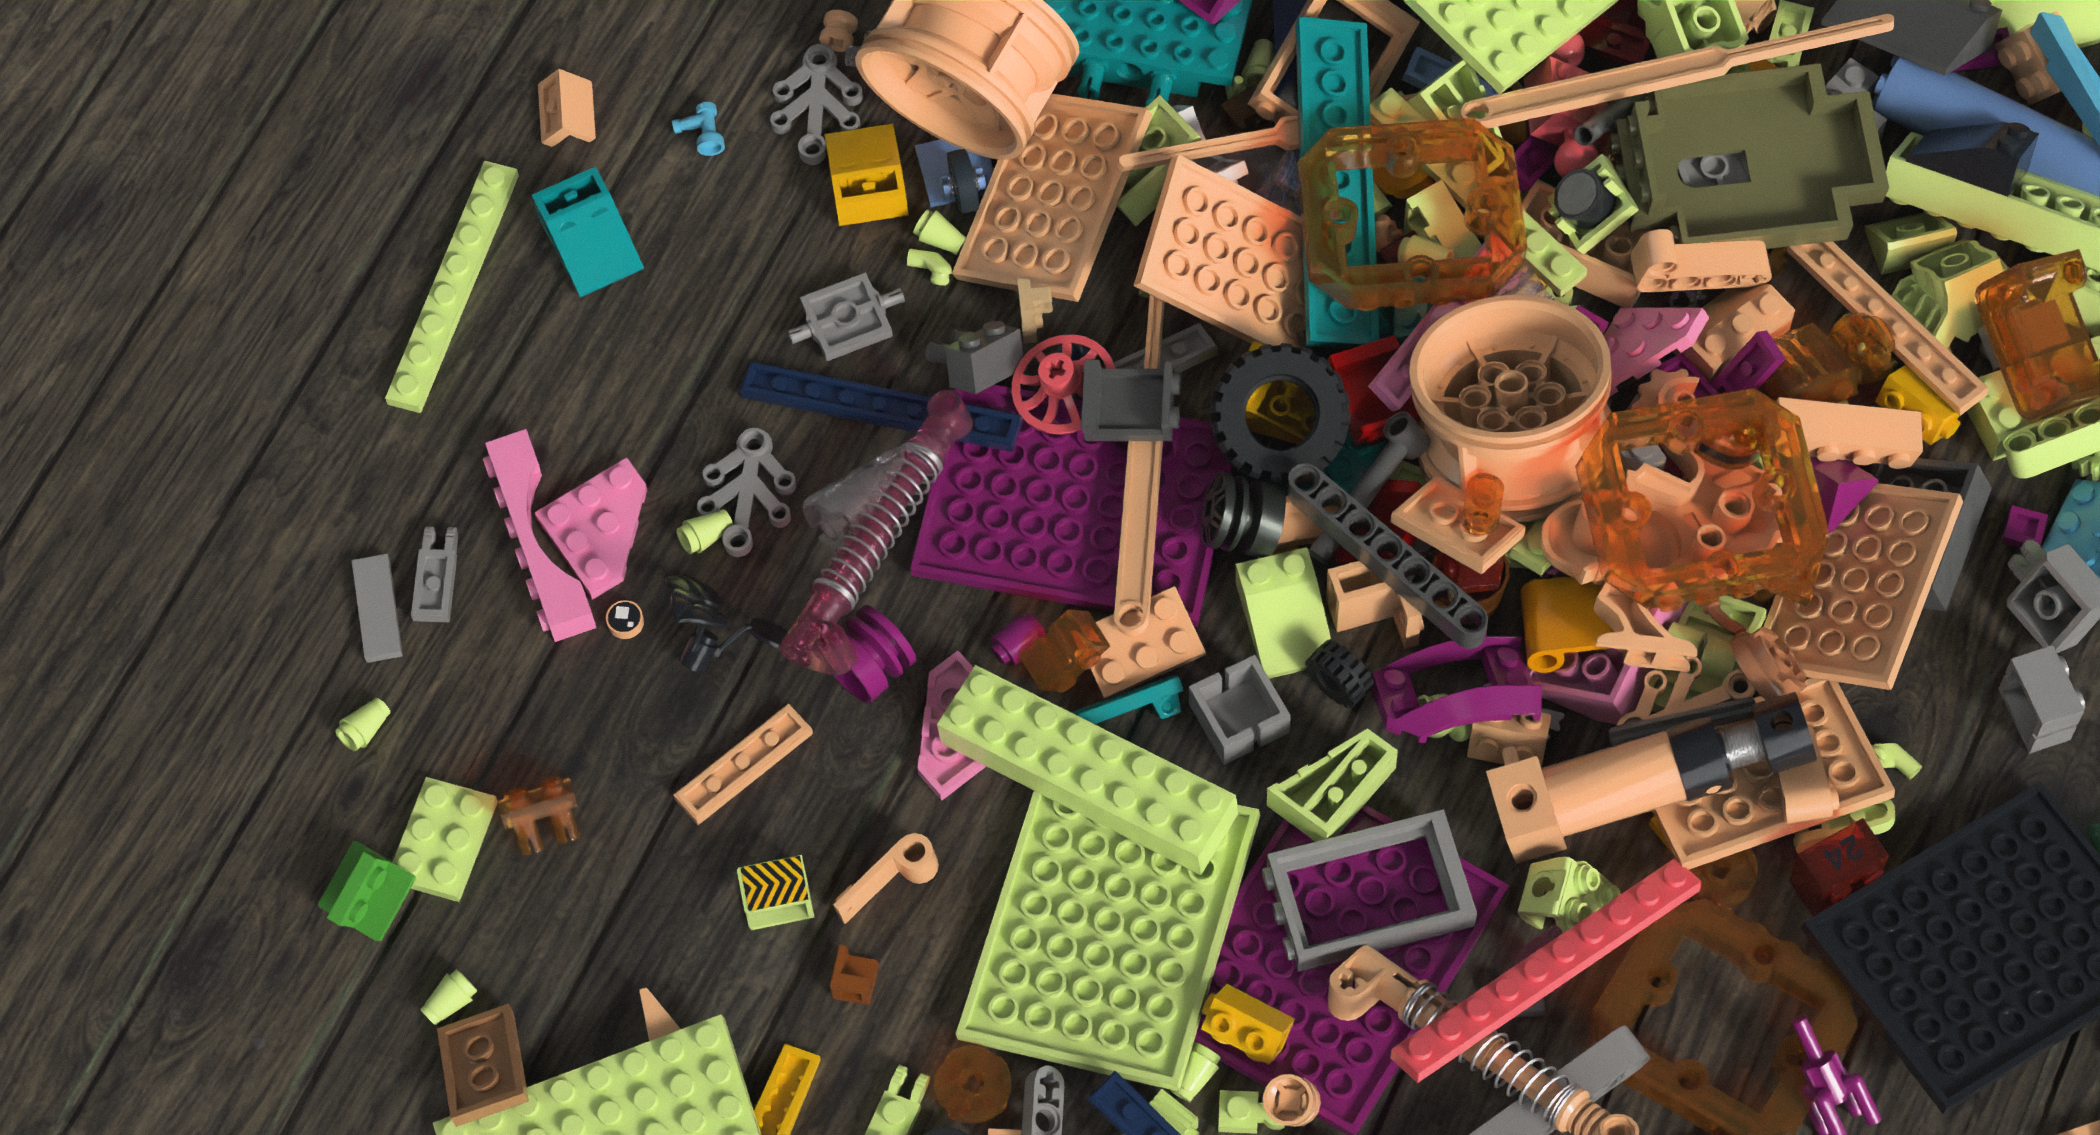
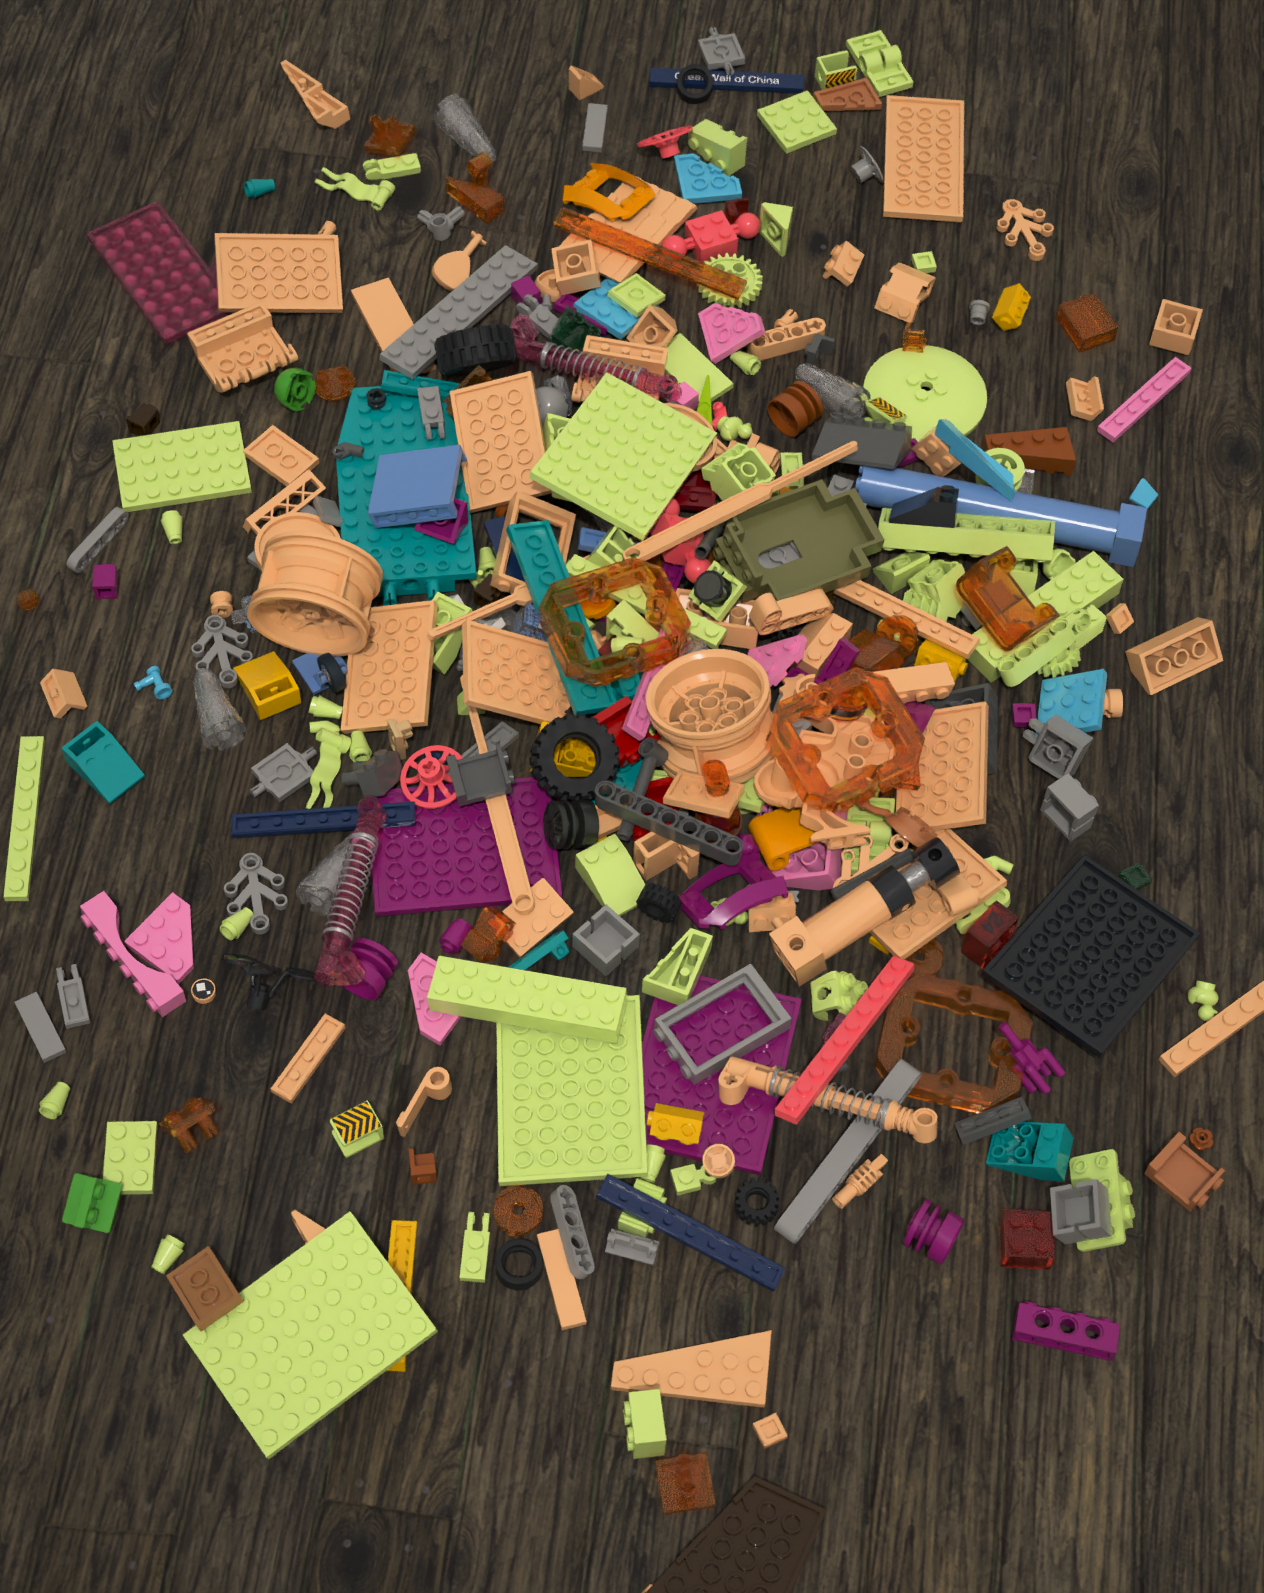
camera: 25 degrees left, 5 degrees down
none -> clear cone [193,668,247,751]
none -> yellowish green flag [306,728,351,809]
none -> yellowish green cone [349,730,372,762]
none -> magenta piece [734,833,759,857]

